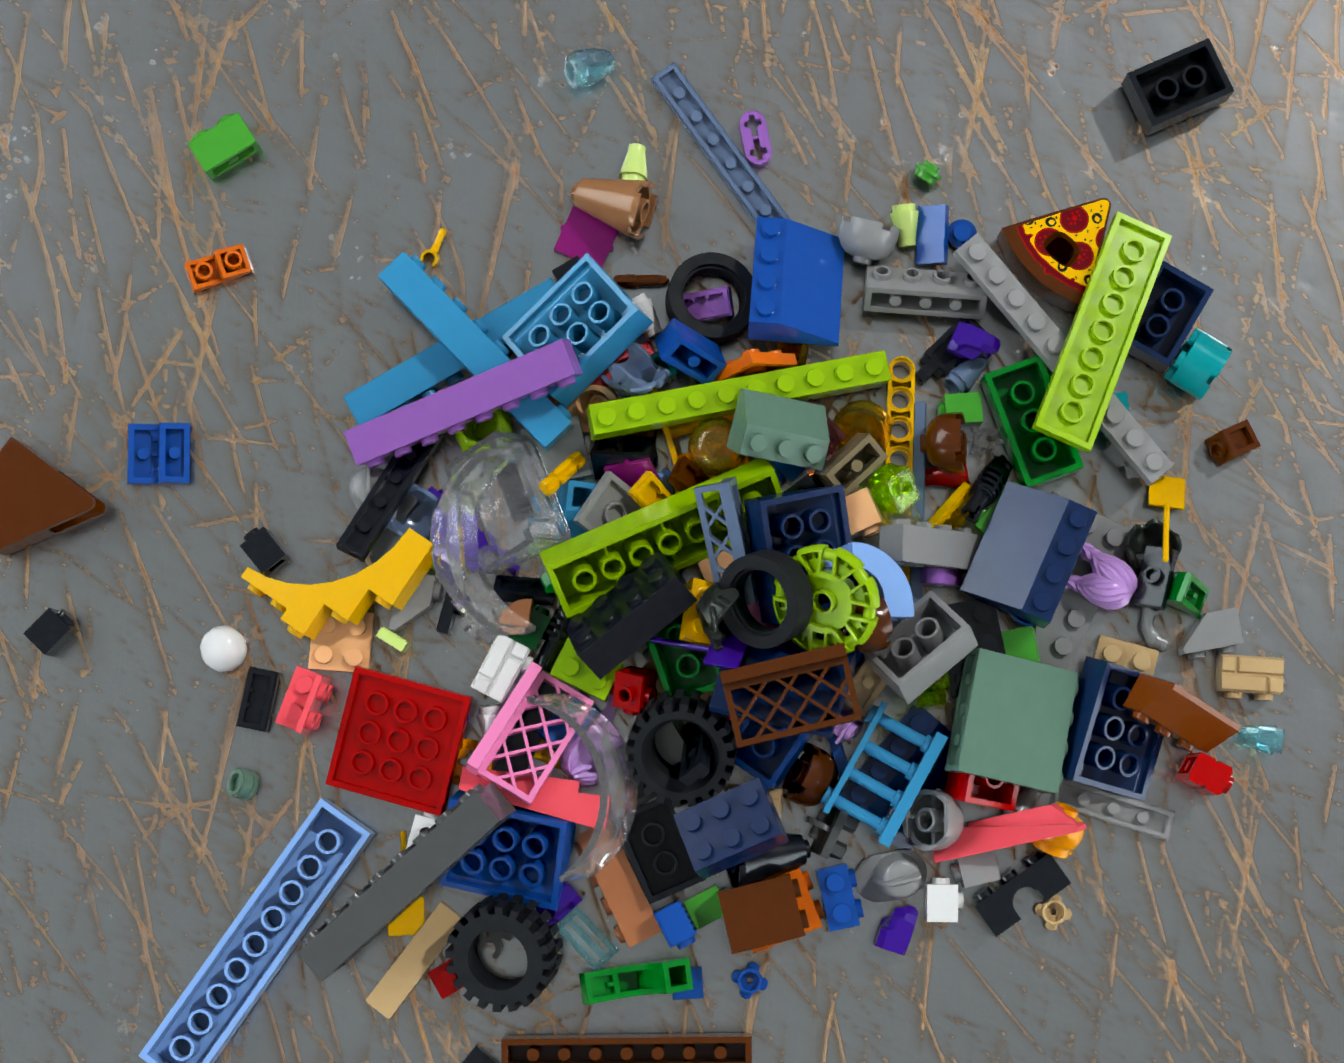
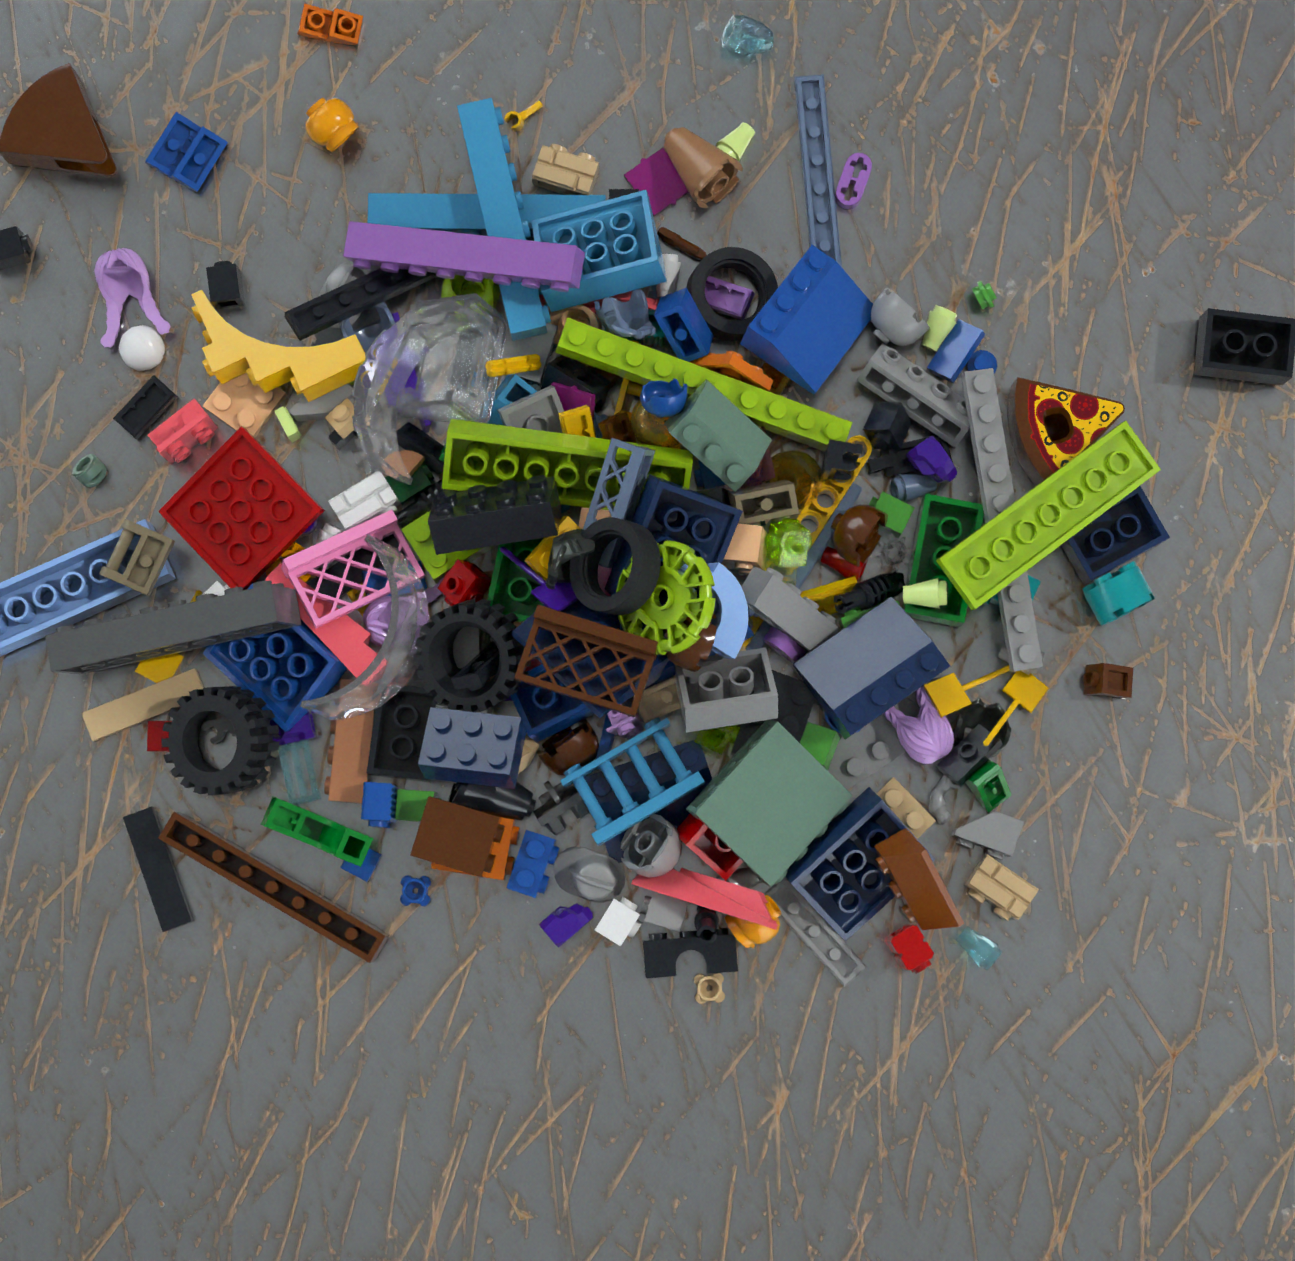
camera: 25 degrees right, 0 degrees up
none -> lavender hair [94,248,171,348]
none -> dark tan plate [99,519,175,597]
none -> light orange piece [305,97,359,153]
none -> tan plate [325,398,366,439]
none -> tan brick [532,144,600,195]
none -> blue hair [640,378,687,418]
none -> black pin [694,905,719,944]
none -> black hinge [820,440,863,481]
none -> black brick [863,402,912,450]
none -> yellowish green cone [903,578,947,609]
none -> yellow piece [923,665,1010,718]

